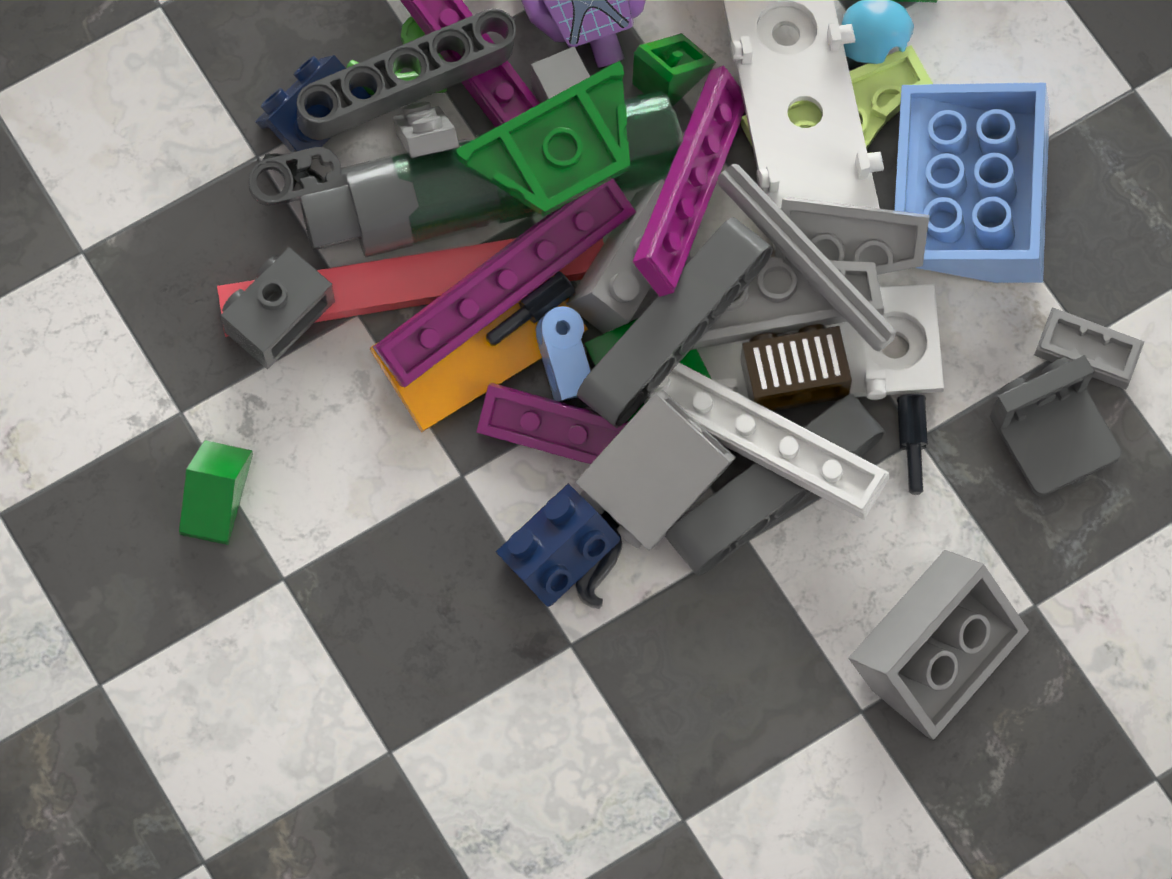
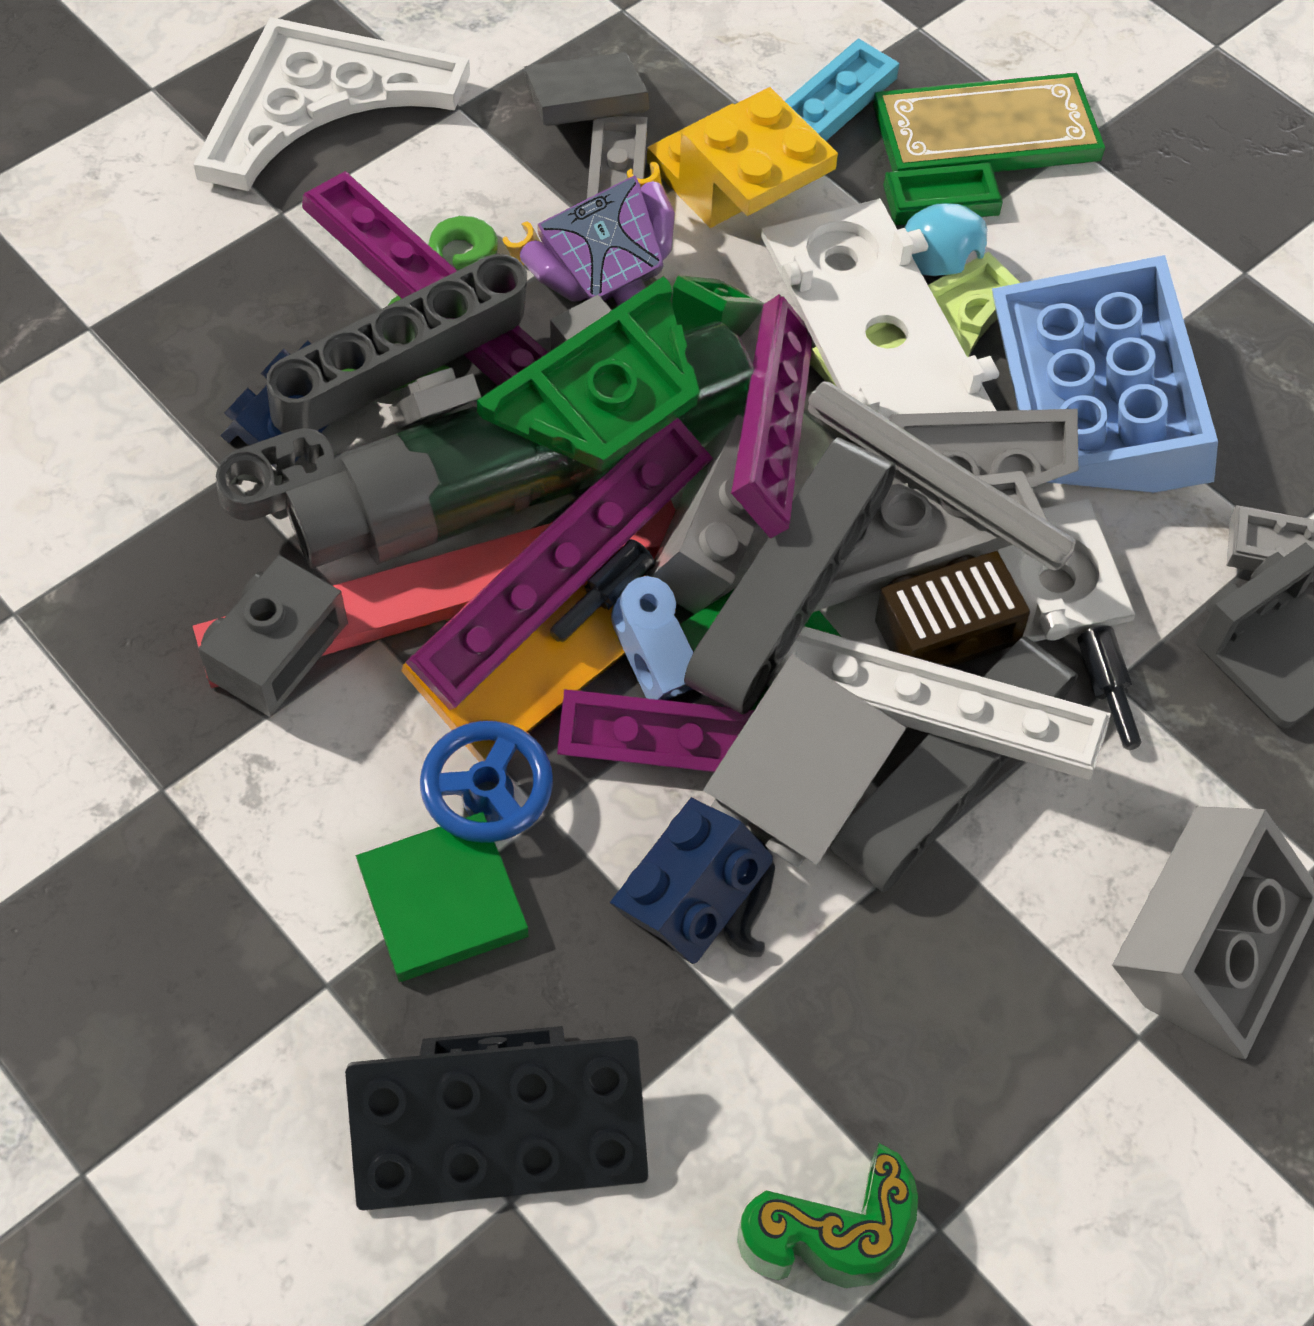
camera: 10 degrees left, 10 degrees down
green slope [179,440,253,545] -> none
none -> black bracket [345,1026,649,1211]
none -> green tile [355,812,529,983]
none -> blue piece [420,721,553,843]
none -> green animal [737,1143,918,1288]

